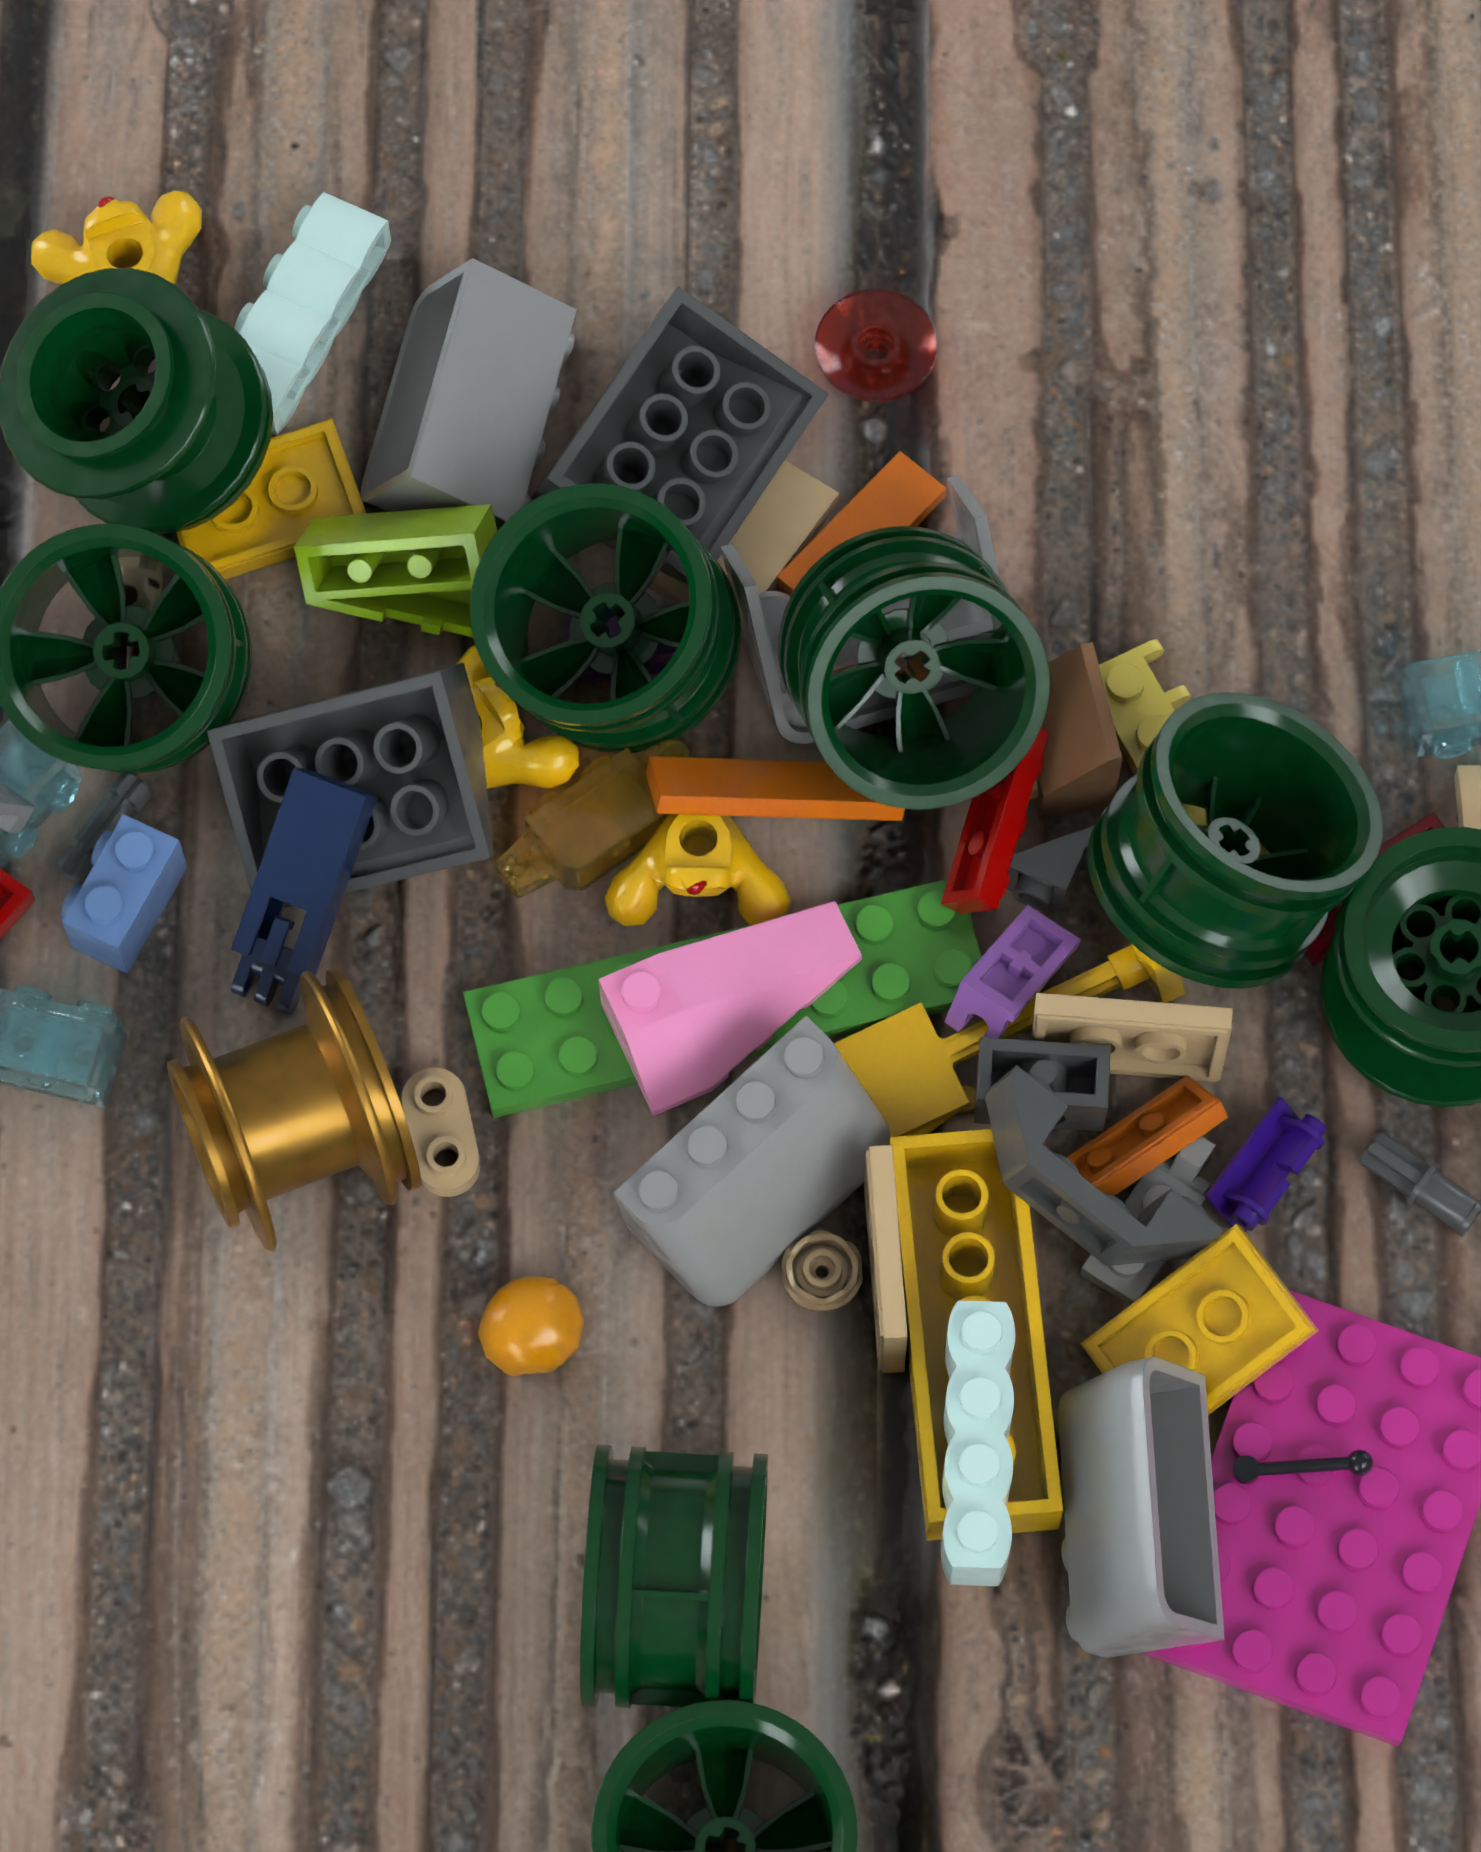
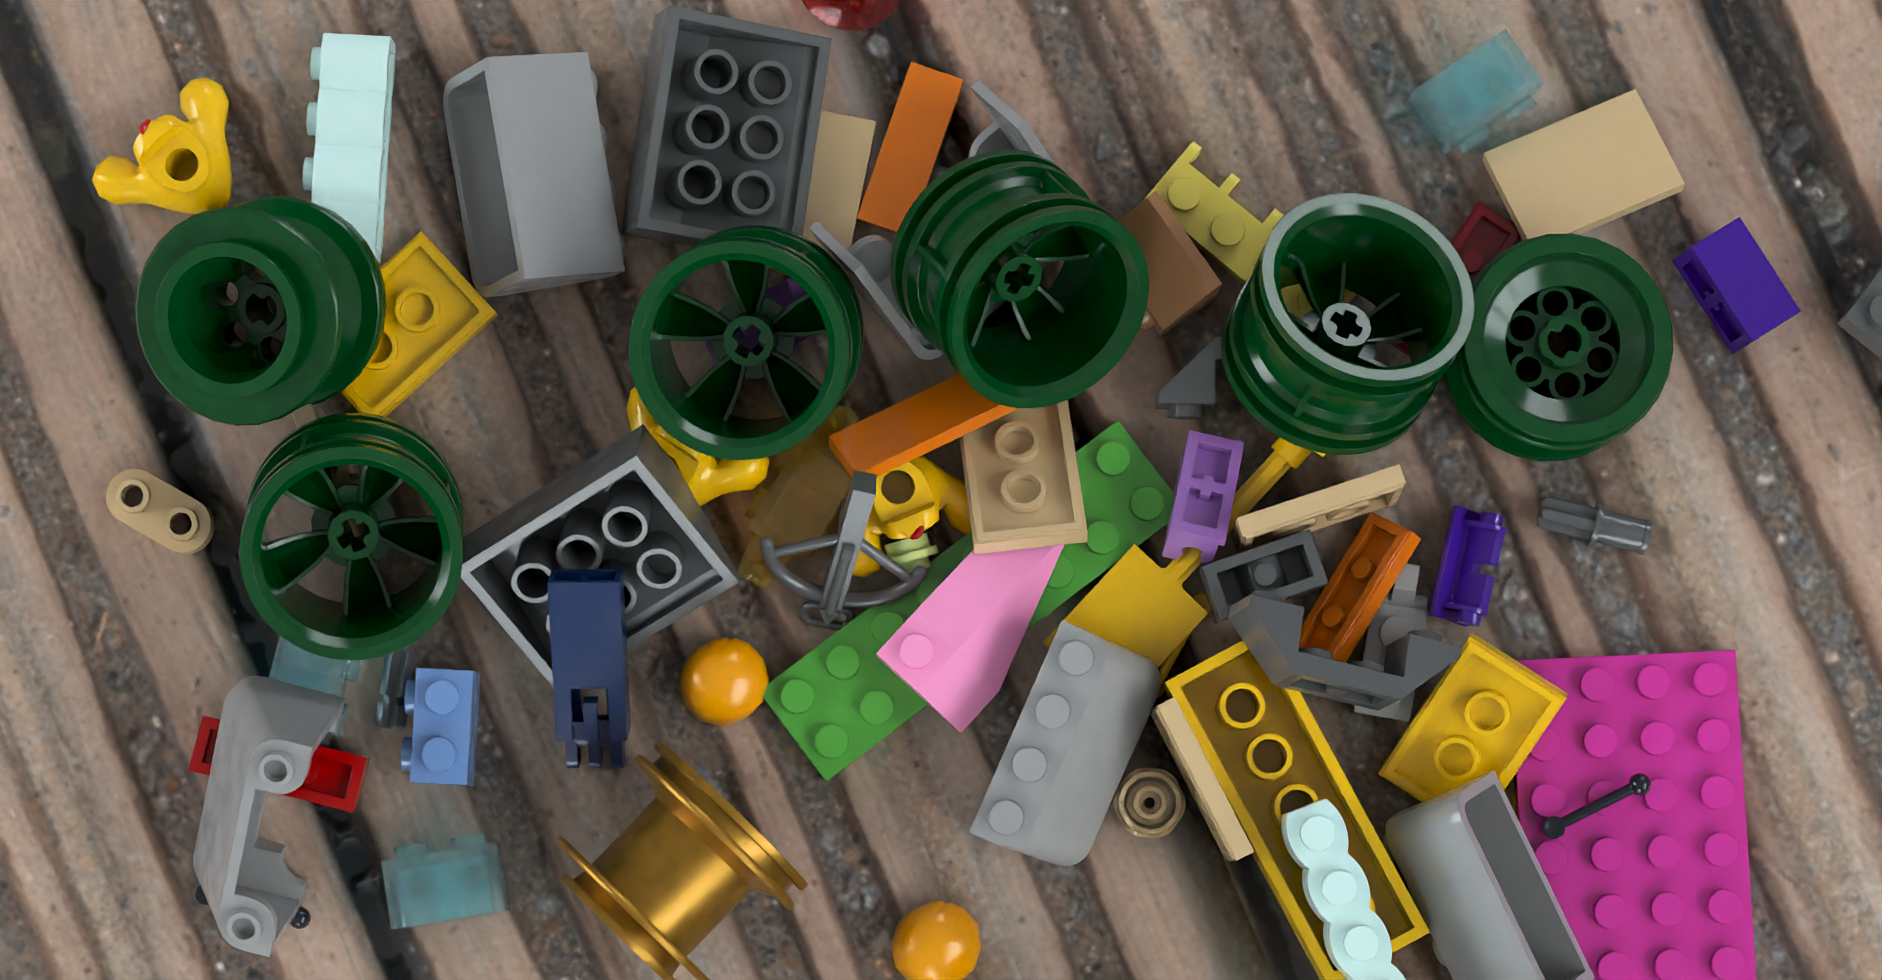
camera: 25 degrees left, 15 degrees up
lime wedge [294,504,497,637] -> none
tan plate [401,1067,480,1197] -> none
red plate [941,728,1049,914] -> none
none -> light orange hair [678,637,769,727]
none -> dark grey piece [759,470,927,631]
none -> yellowish green plate [884,533,939,573]
none -> tan tile [959,400,1088,555]

